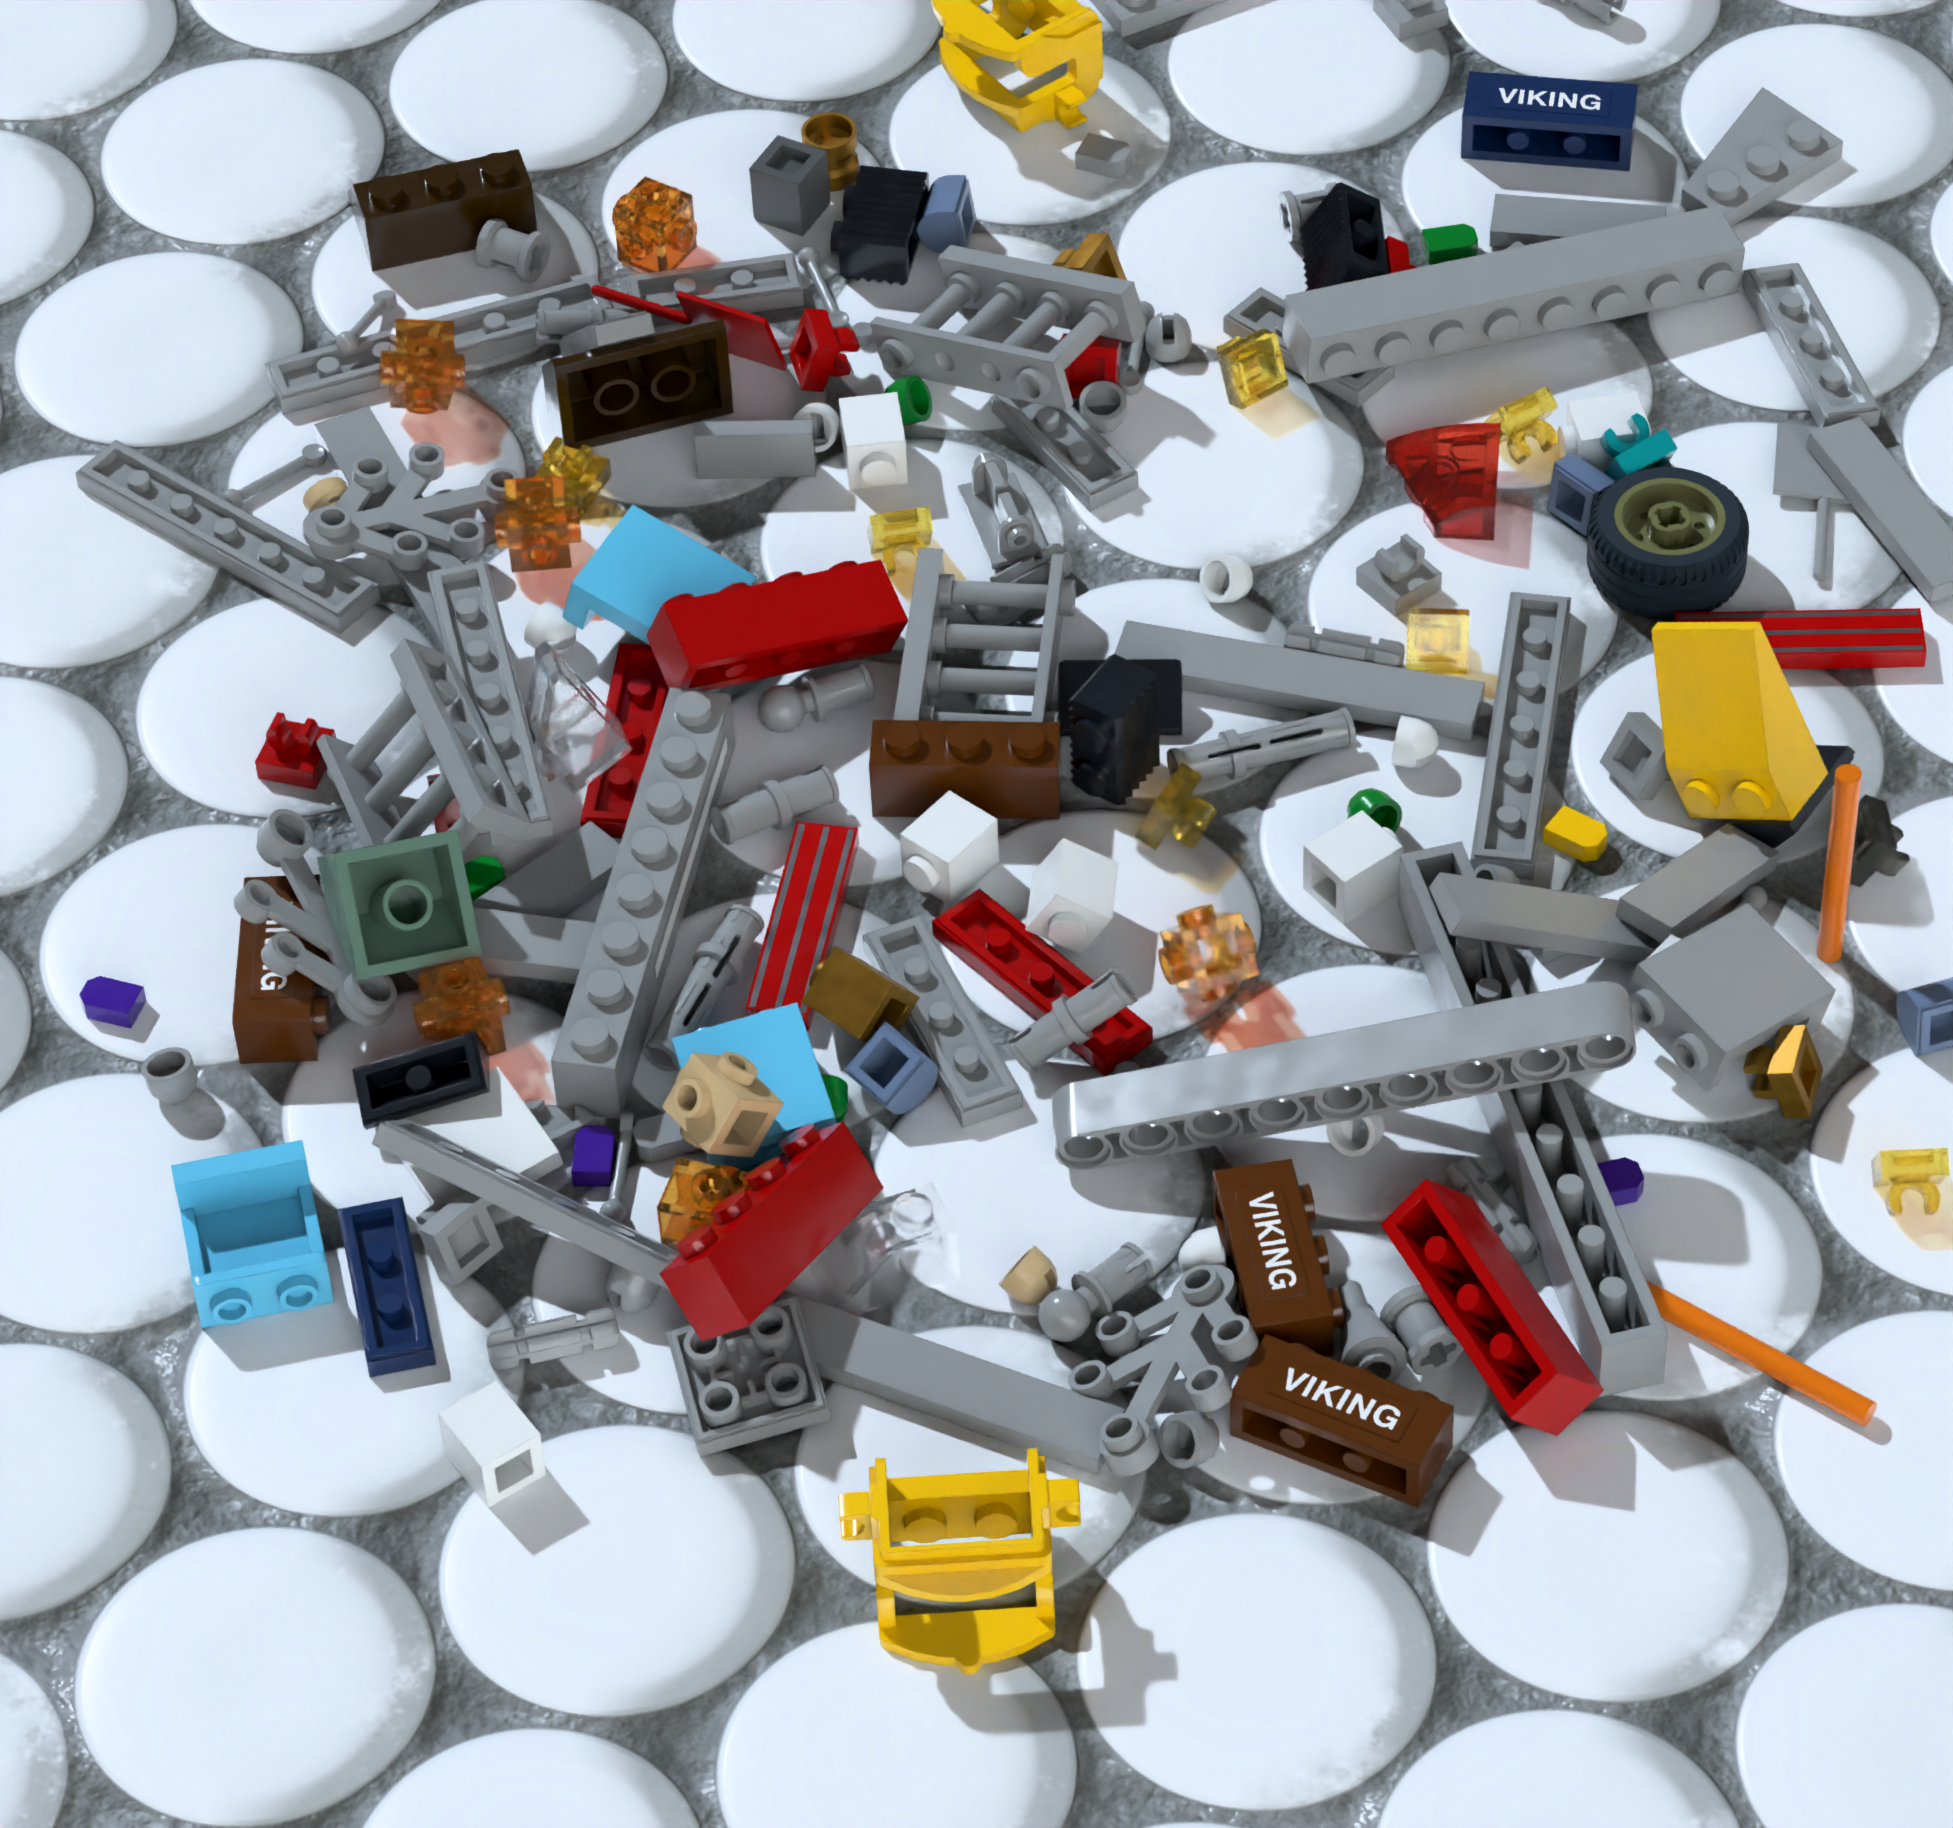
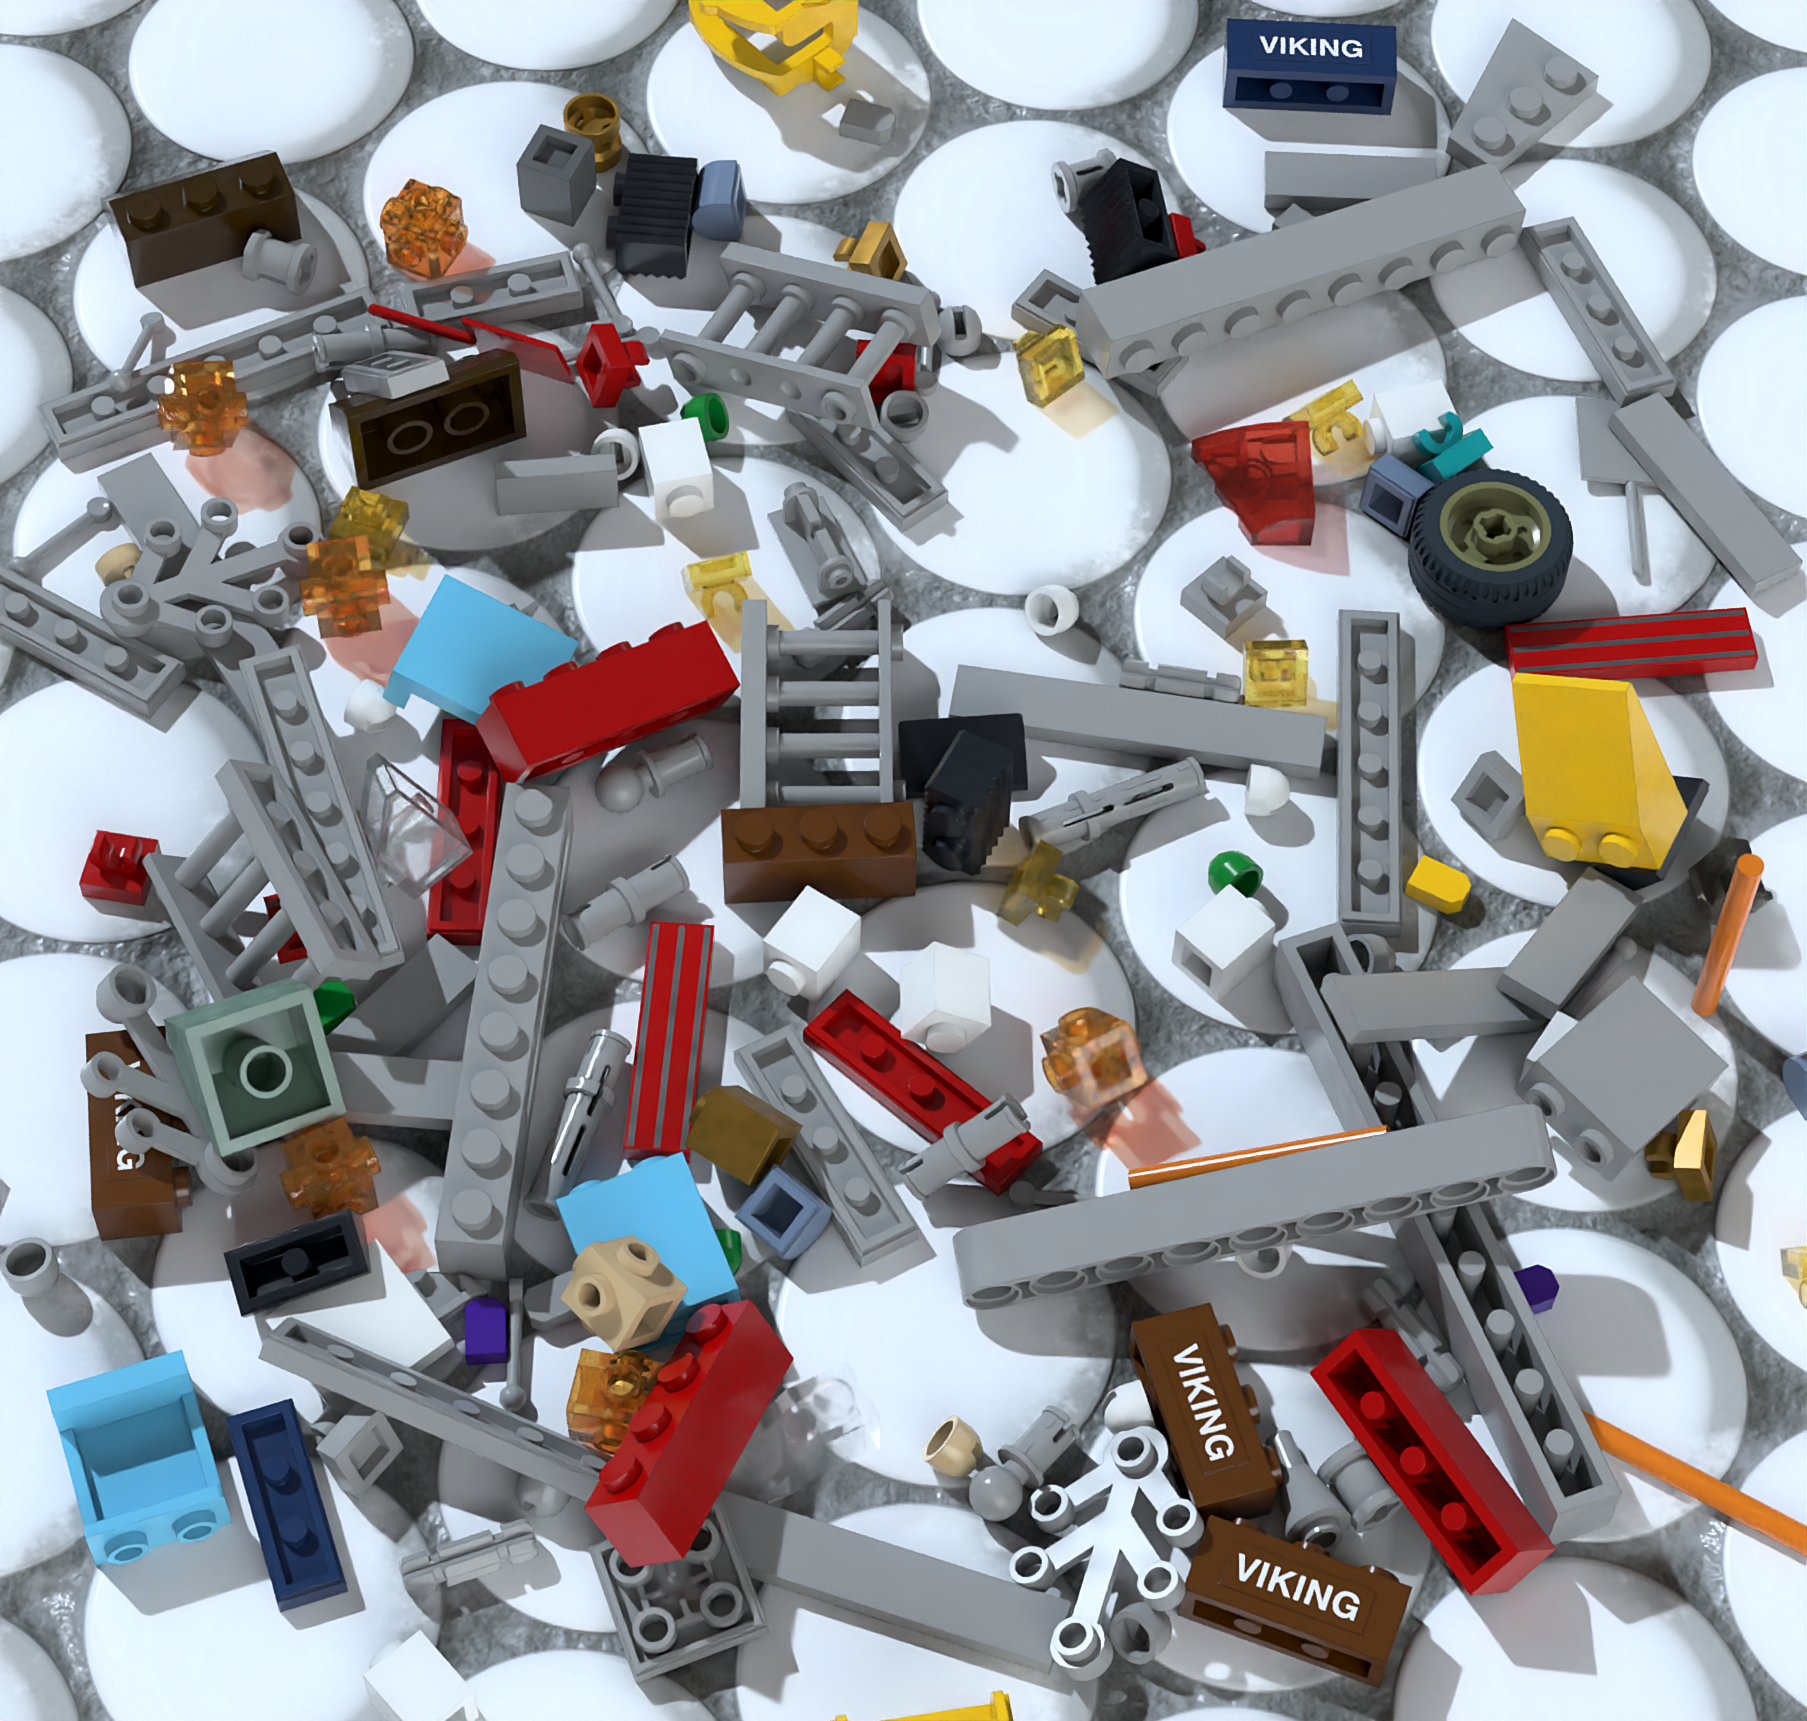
camera: 10 degrees left, 10 degrees up
green piece [1421,224,1478,265] -> none

